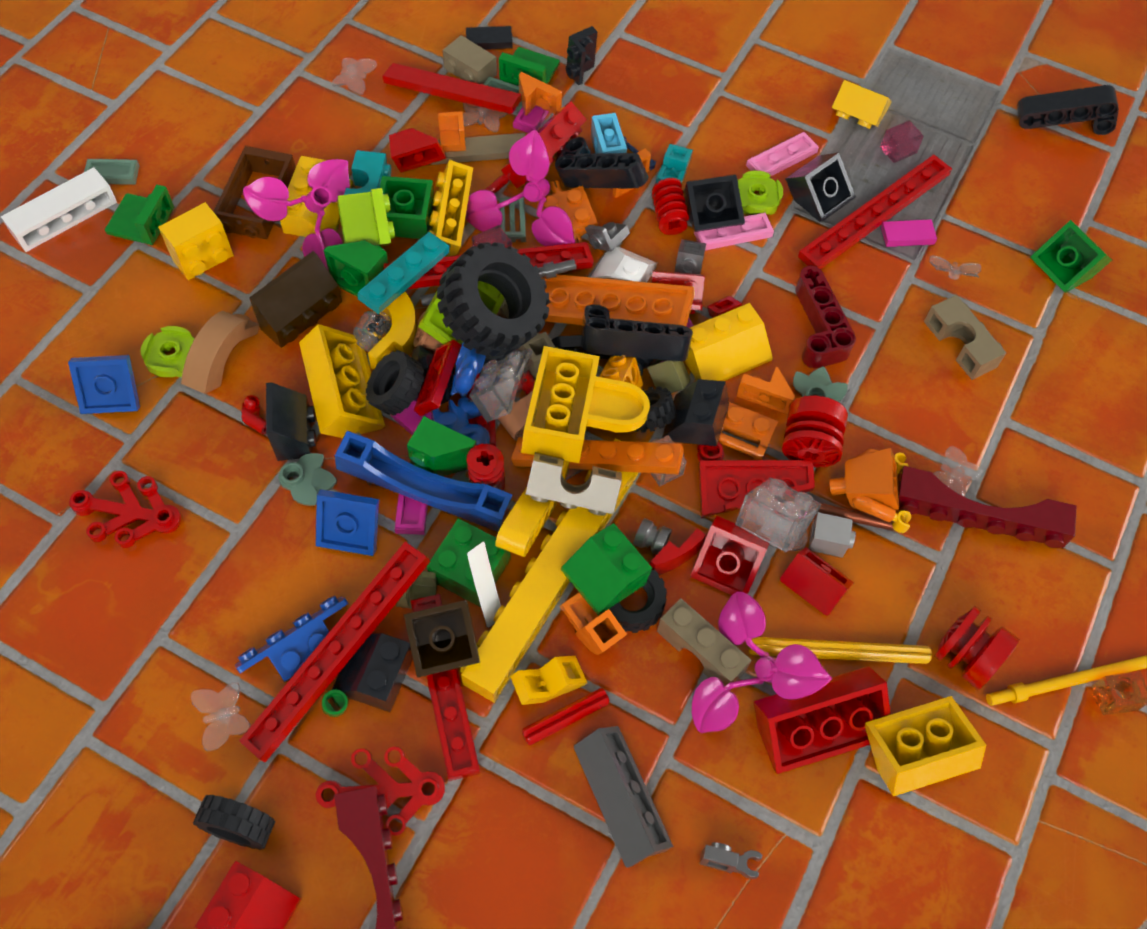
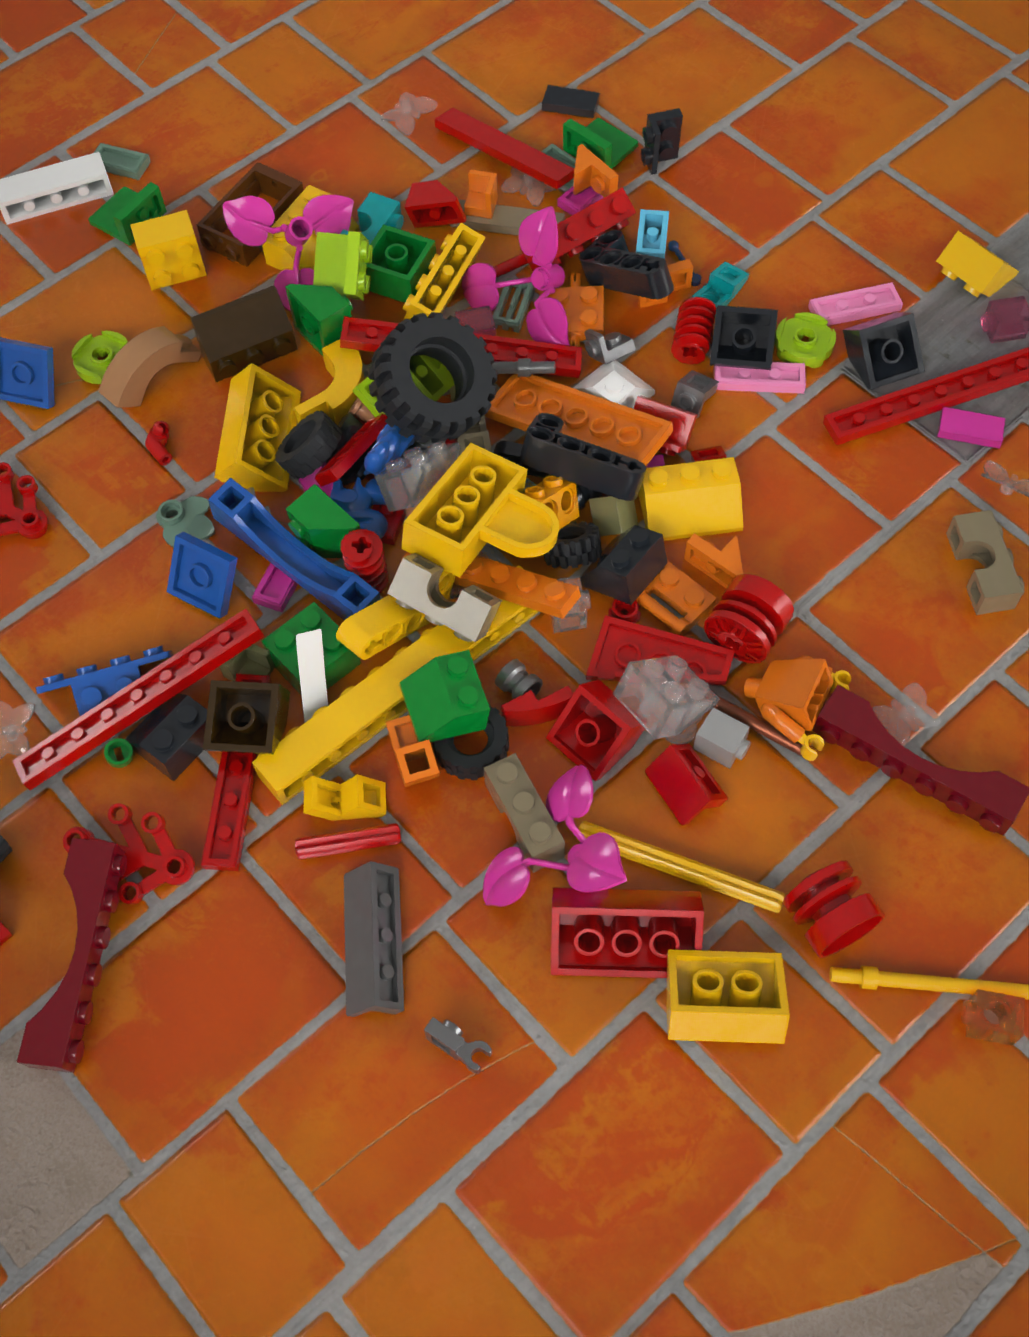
camera: 25 degrees right, 0 degrees up
black slope [266,382,317,461] -> none
clear head [353,311,392,351] -> none
teal plate [358,232,450,314] -> none
dark tan brick [442,35,497,84] -> none
sand green plate [793,367,848,402] -> none
dark red beam [795,266,856,369] -> none

